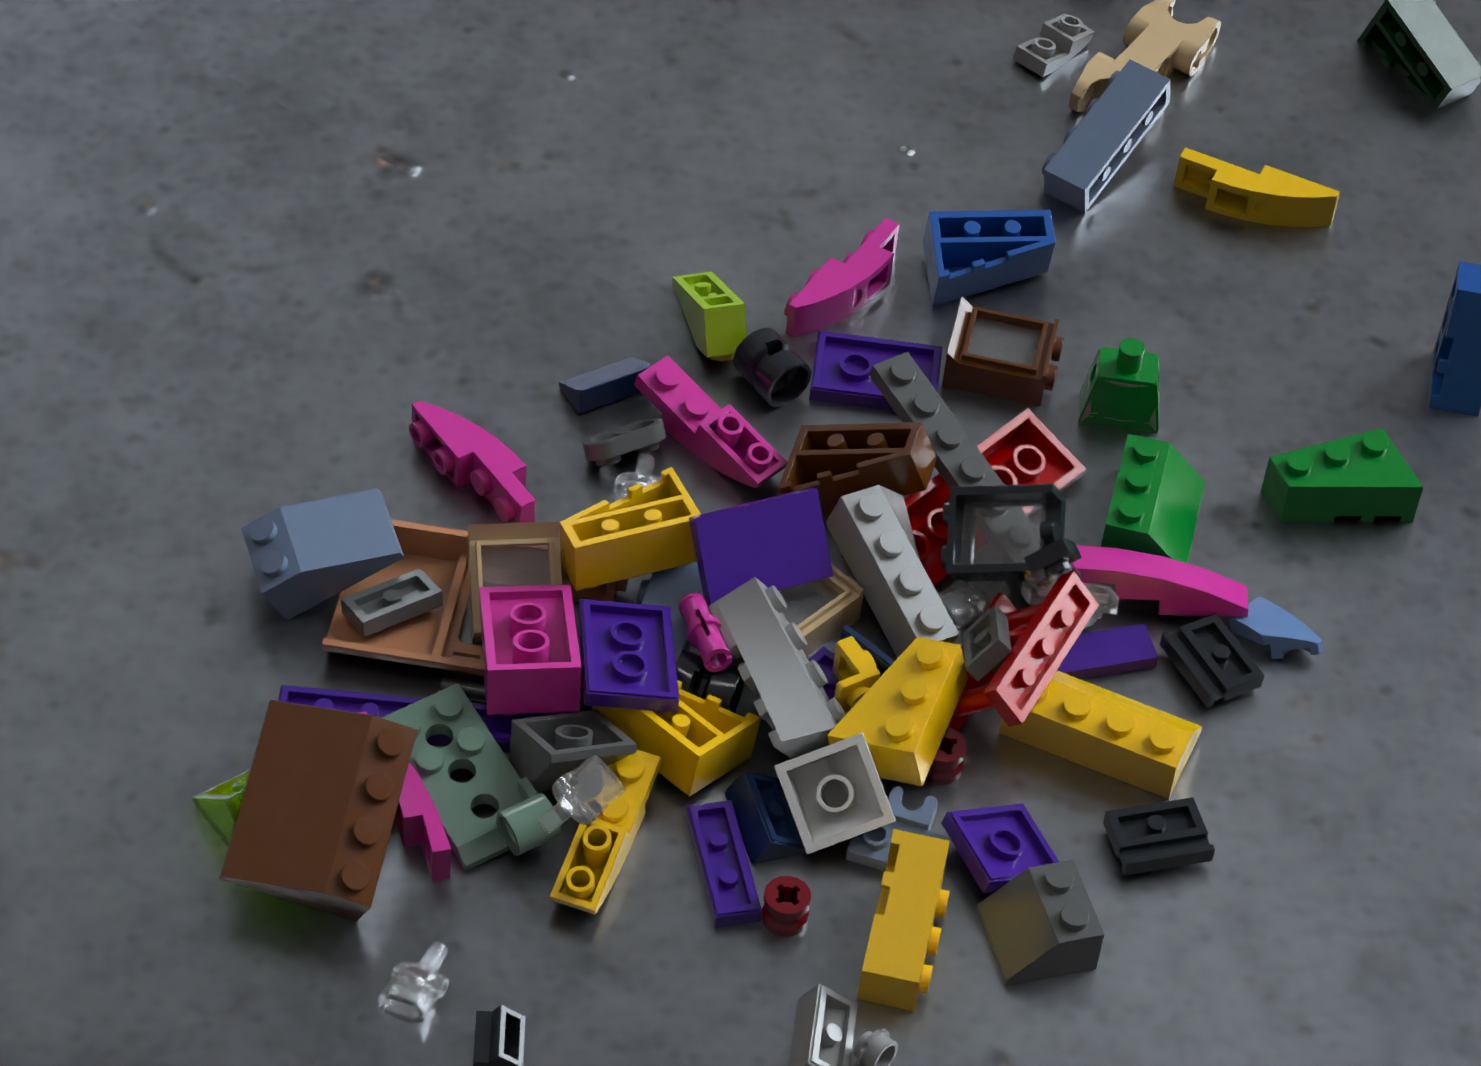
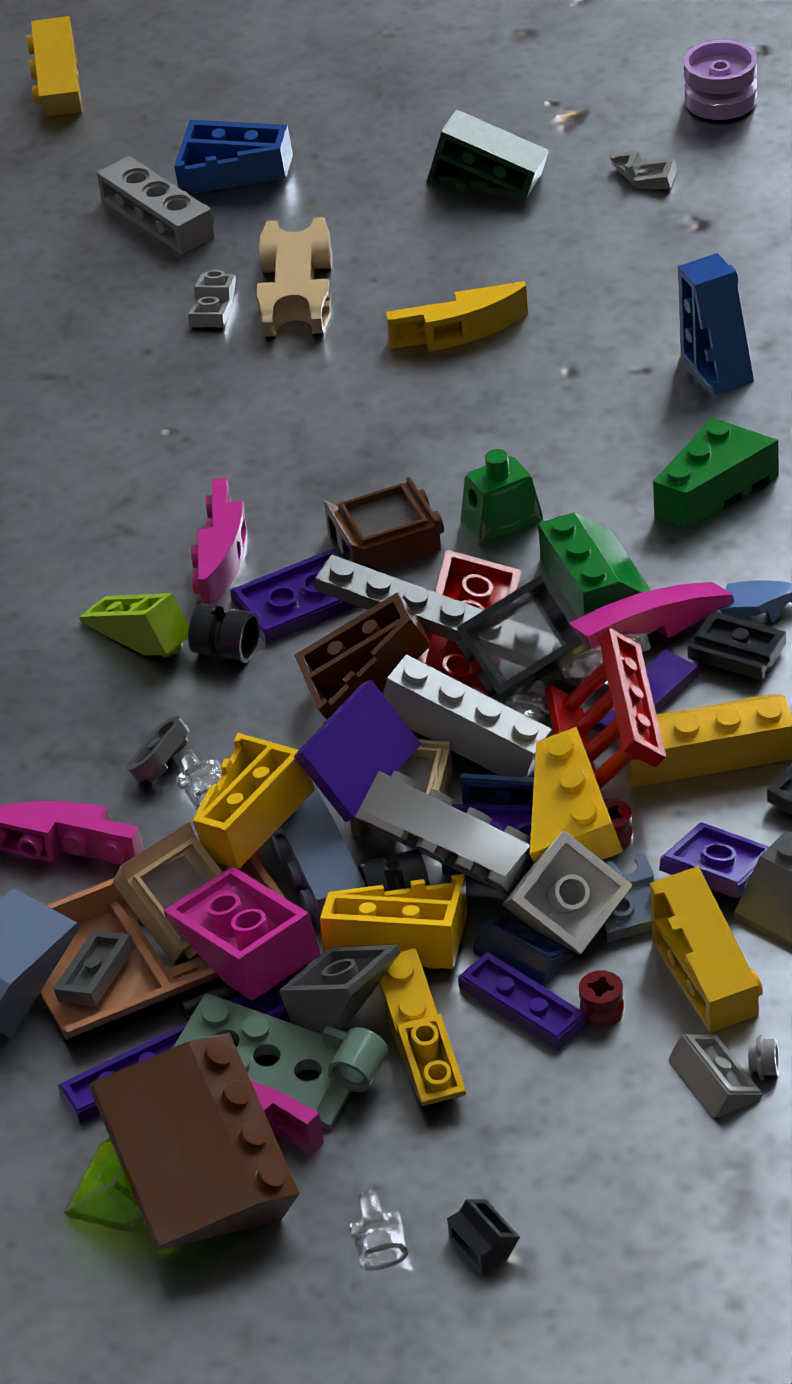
camera: 25 degrees left, 5 degrees down
clear piece [538,754,626,835] -> none
dark blue slope [559,356,652,414] -> none
dark purple tile [578,599,679,713] -> none
dark pink slope [634,355,788,488] -> none
dark pink pin [678,592,732,672] -> none
yellow bracket [833,636,880,714] -> none
blue wedge [923,210,1056,307] -> none
dark grey plate [962,605,1012,681] -> none
black plate [1024,537,1082,580] -> none
sand blue brick [1042,59,1170,213] -> none

